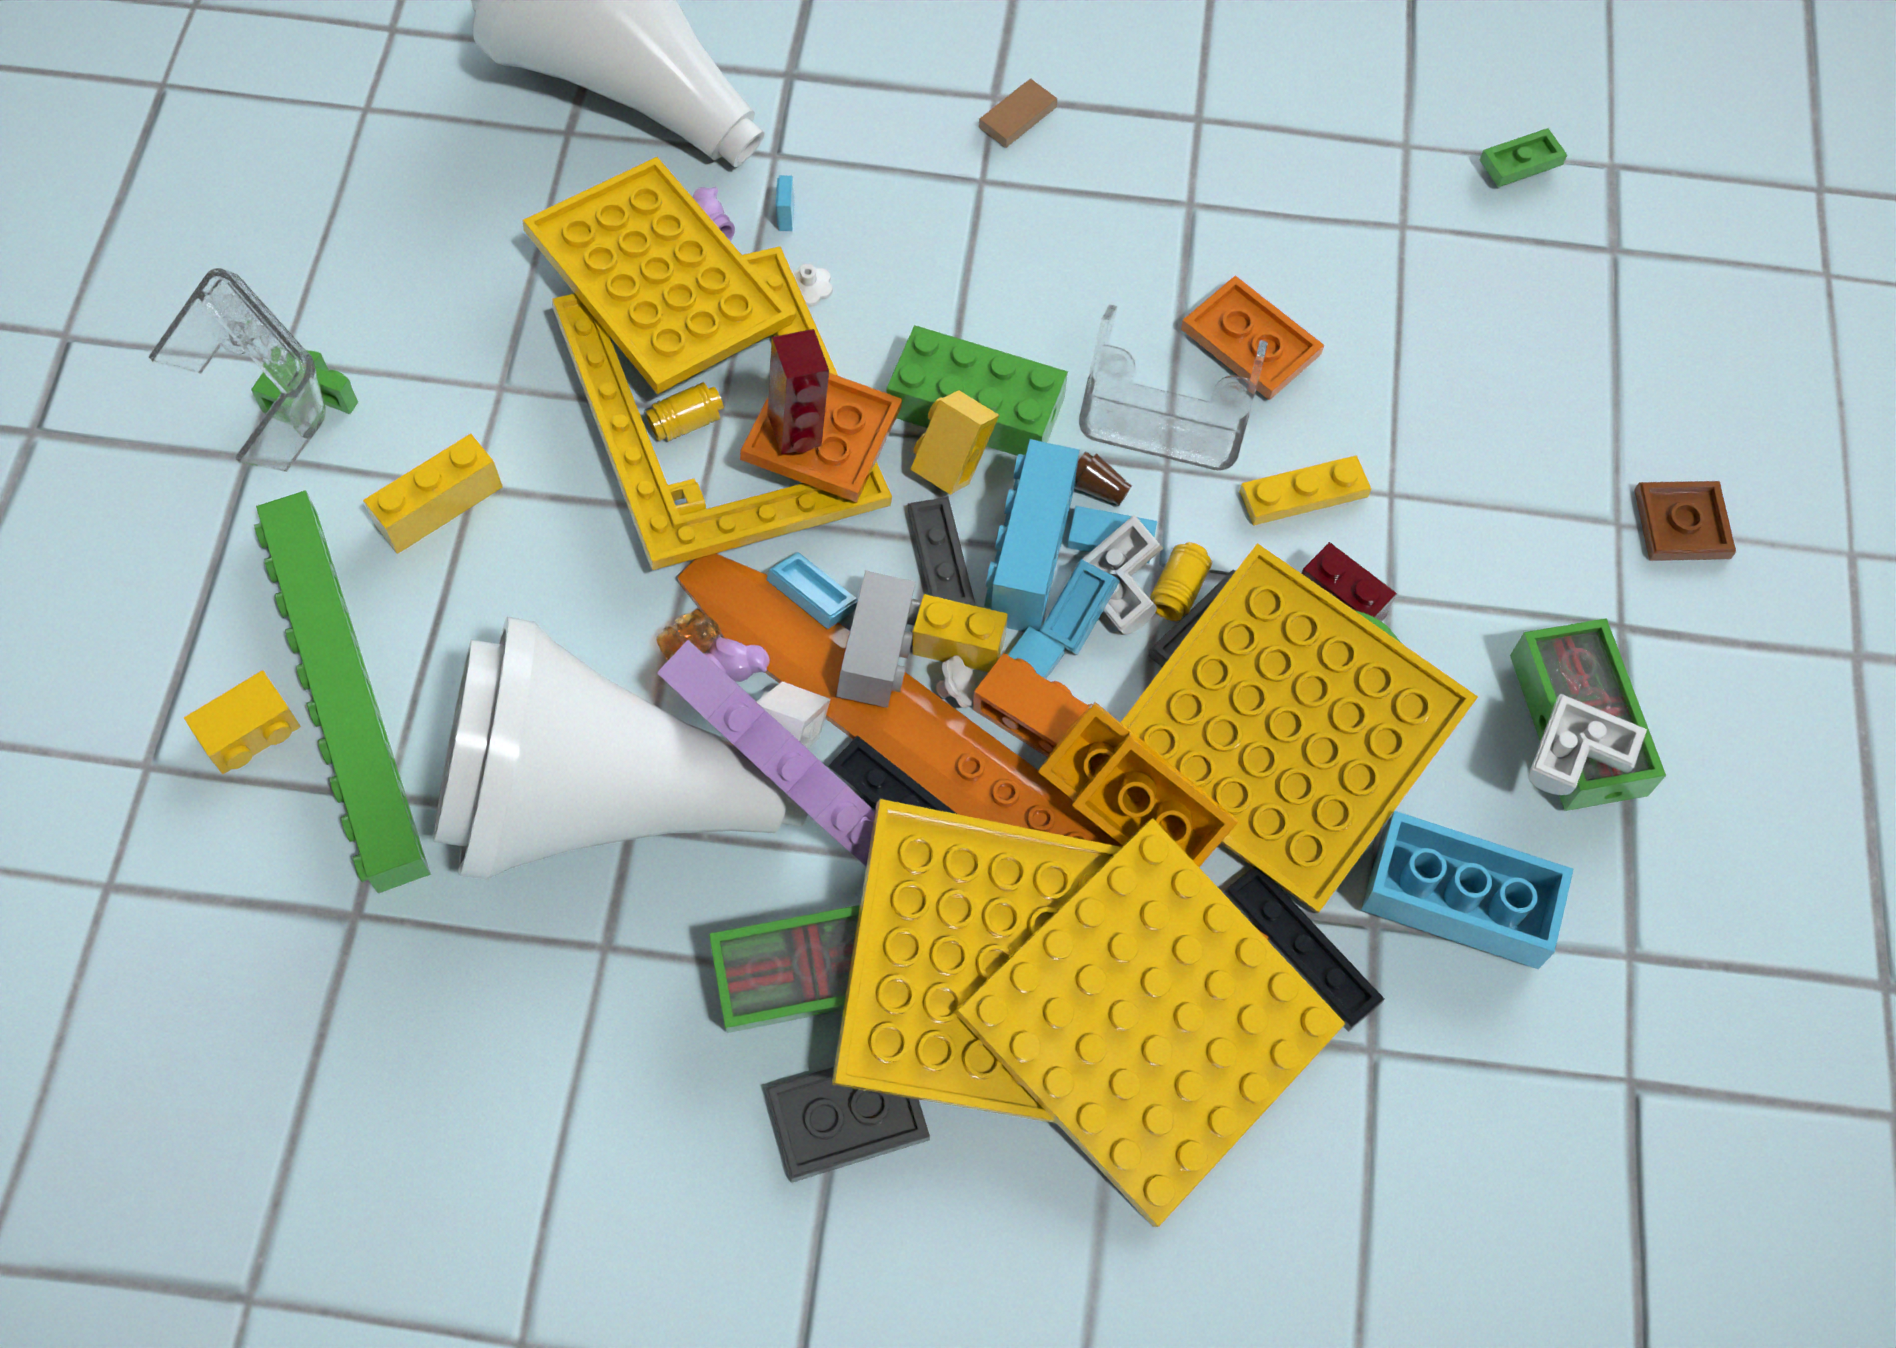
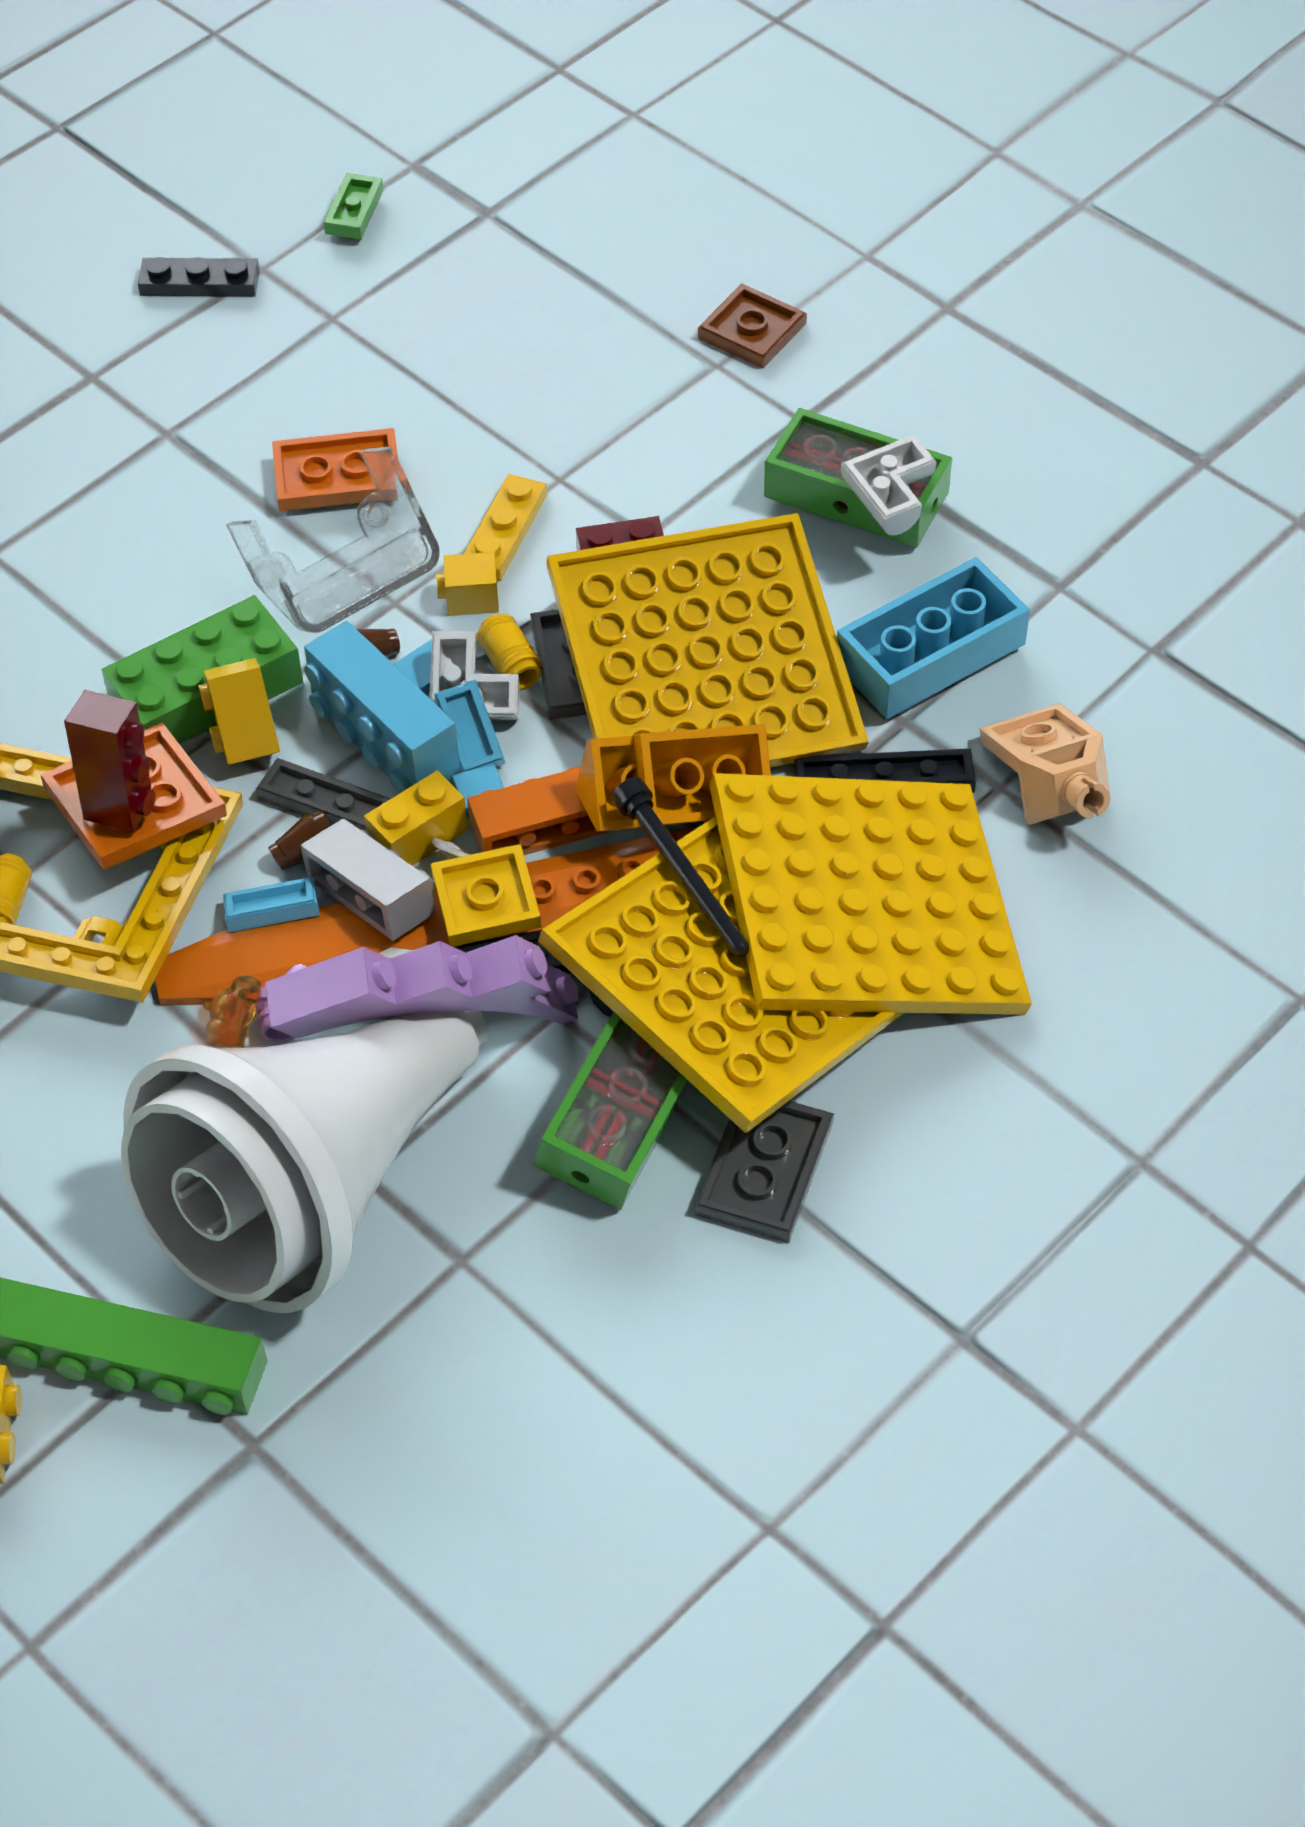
camera: 50 degrees left, 10 degrees down
none -> black plate [138,257,260,297]
none -> reddish brown cone [268,811,331,870]
none -> yellow plate [430,844,542,947]
none -> yellow brick [436,552,499,616]
none -> black piece [611,777,749,957]
none -> light nougat plate [979,703,1111,825]

